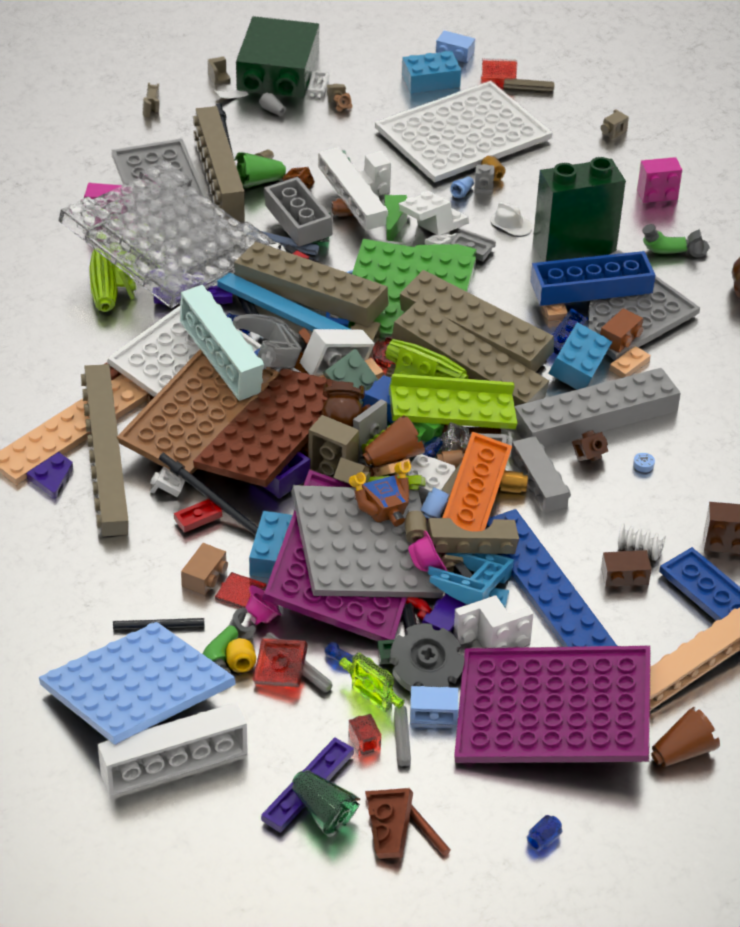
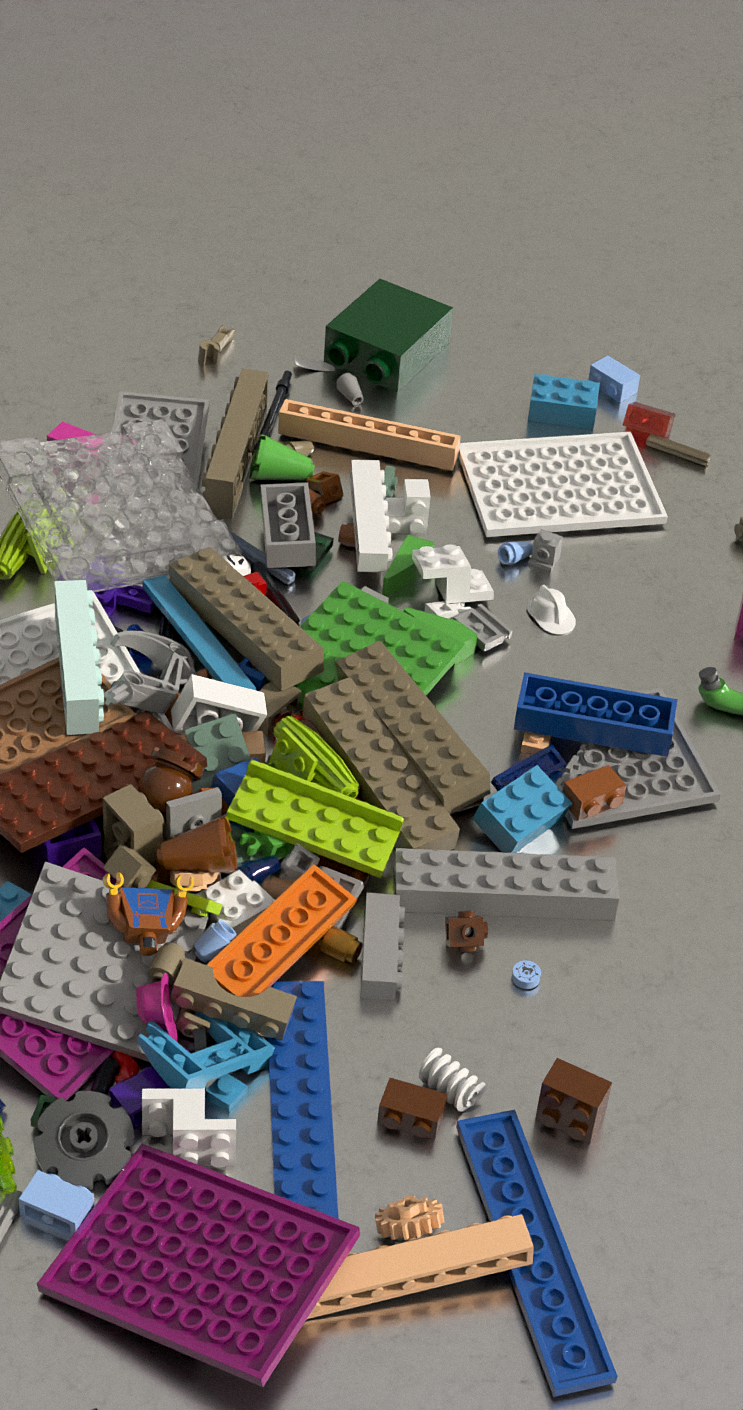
camera: 20 degrees right, 0 degrees up
dark tan panel [207,56,231,85] -> none
white tile [307,71,329,97] -> none
dark tan bracket [327,83,346,102] -> none
medium nougat plate [334,93,353,112] -> none
pearl gold brick [481,155,506,181] -> none
dark green brick [533,157,626,262] -> none
light nougat plate [609,346,651,378] -> none
dark orange cone [651,707,720,767] -> none
none -> light nougat brick [278,399,461,471]
none -> light nougat gear [375,1195,445,1241]

